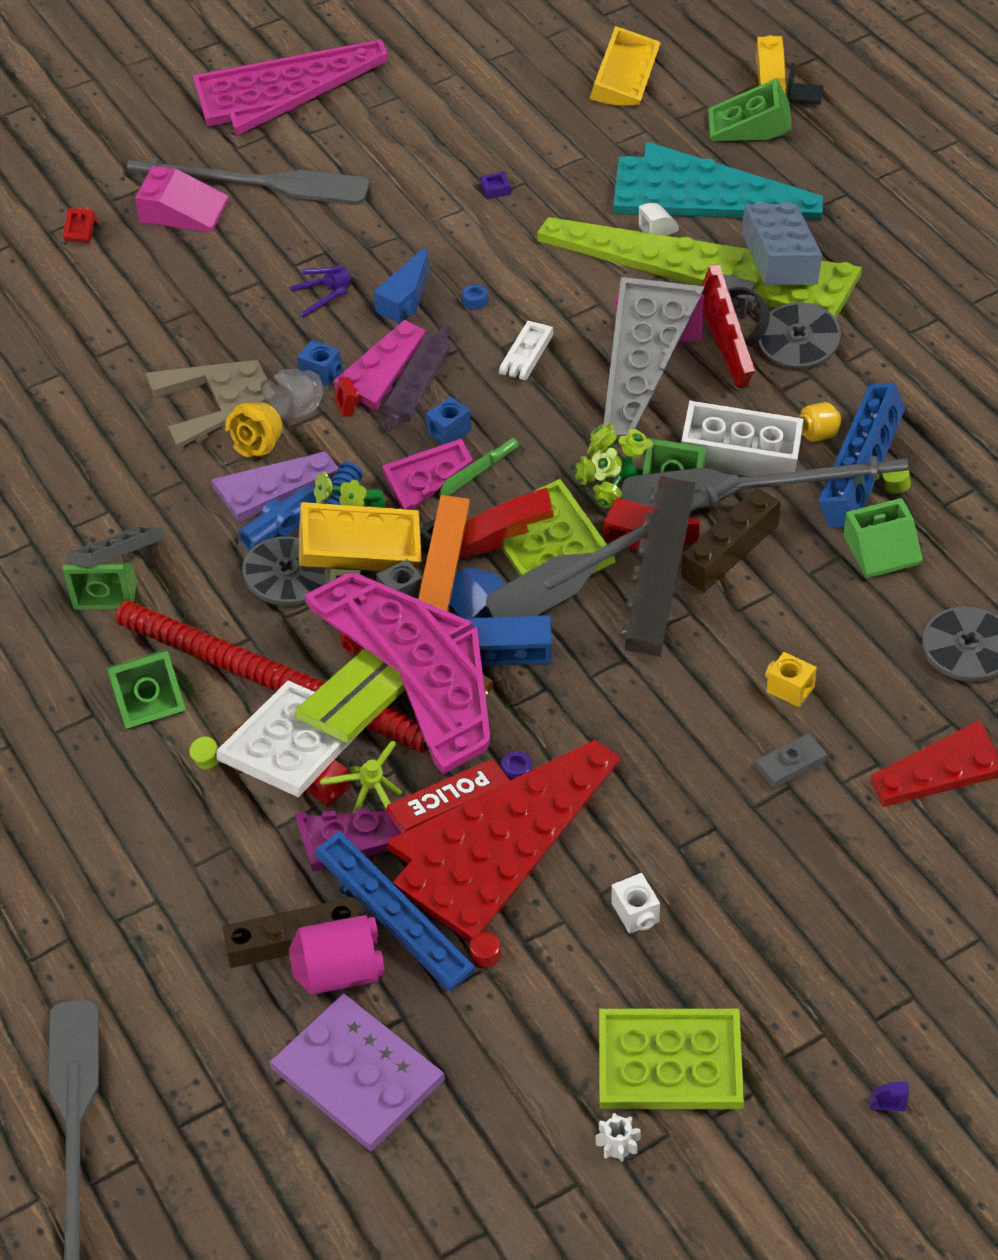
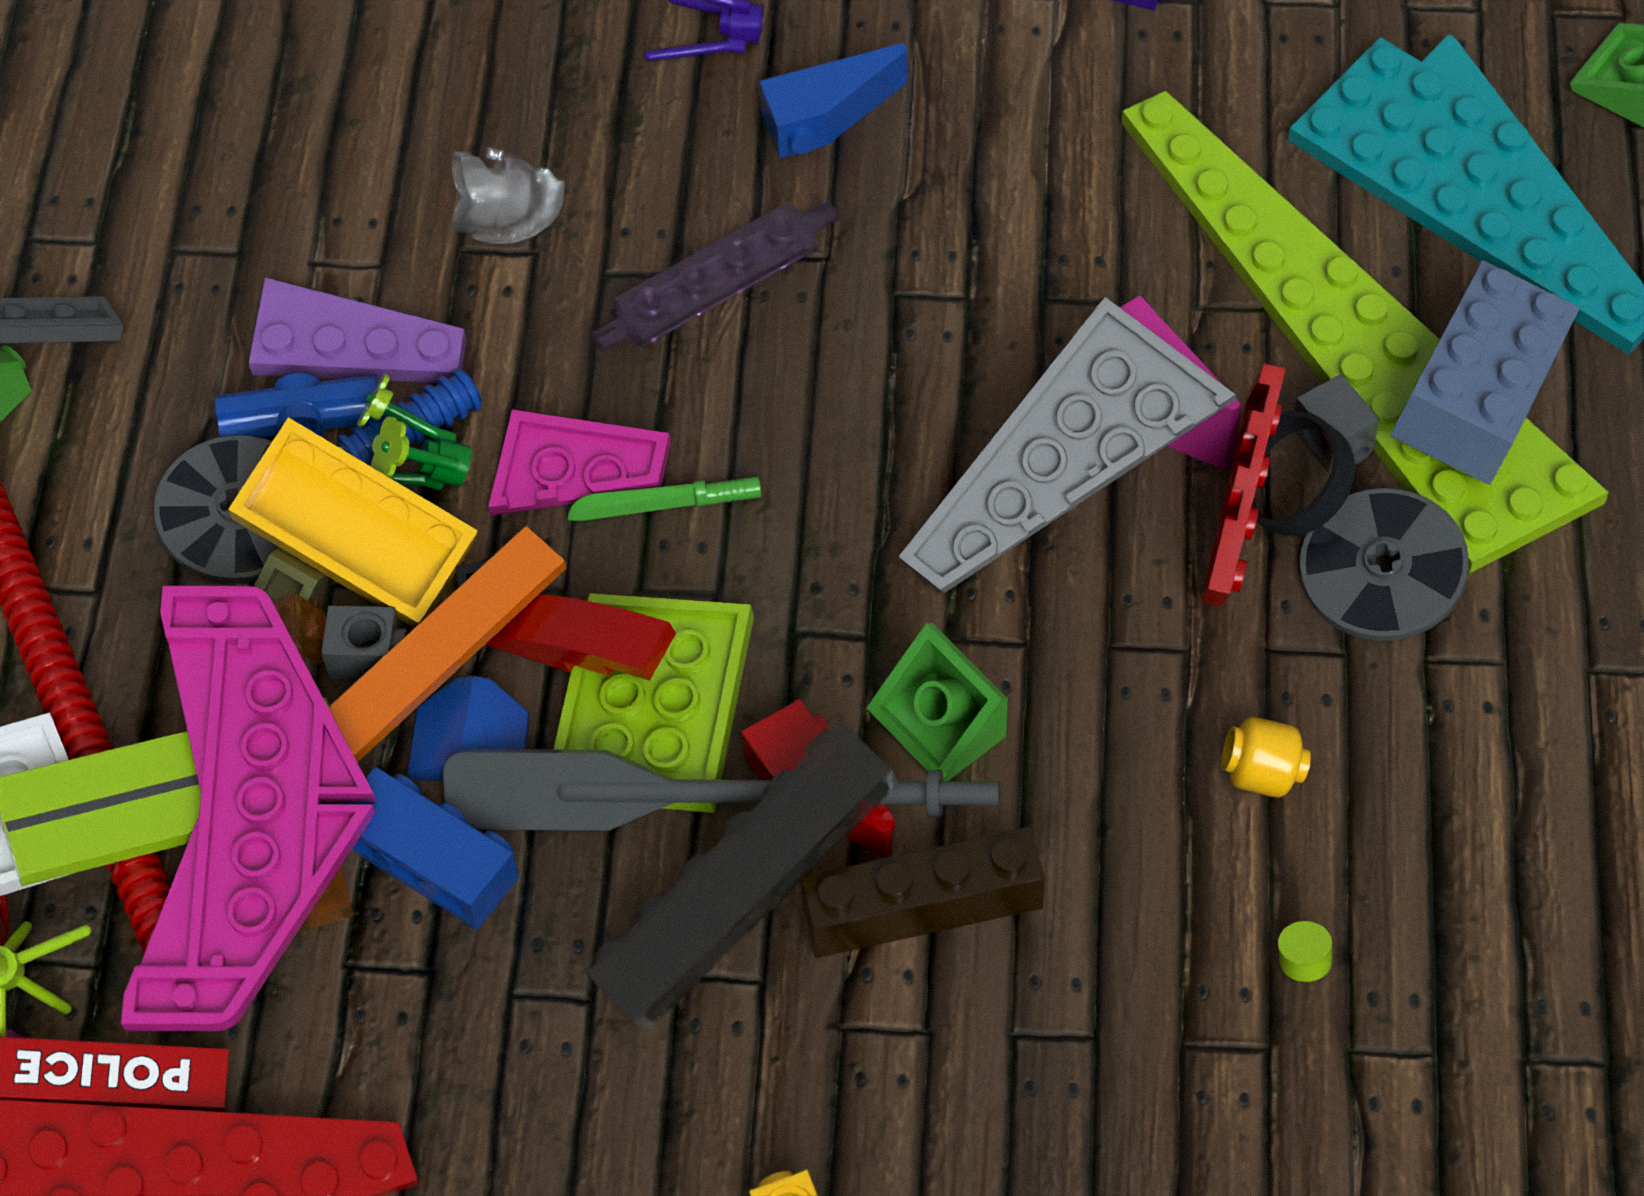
camera: 35 degrees right, 10 degrees up
dark tan wing [145,360,276,452] -> none
yellow cone [225,402,283,457] -> none
blue brick [297,340,343,387] -> none
dark pink wing [334,320,426,411] -> none
red plate [334,377,359,417] -> none
blue brick [426,397,471,445] -> none
blue tile [462,284,489,310] -> none
white hinge [499,321,553,381] -> none
dark purple tile [500,751,532,781] -> none
lime plant [573,423,653,508] -> none
dark grey piece [622,456,909,511] -> none
white brick [639,203,679,236] -> none
white brick [681,401,803,477] -> none
blue brick [818,383,905,527] -> none
bright green slope [843,498,923,578] -> none

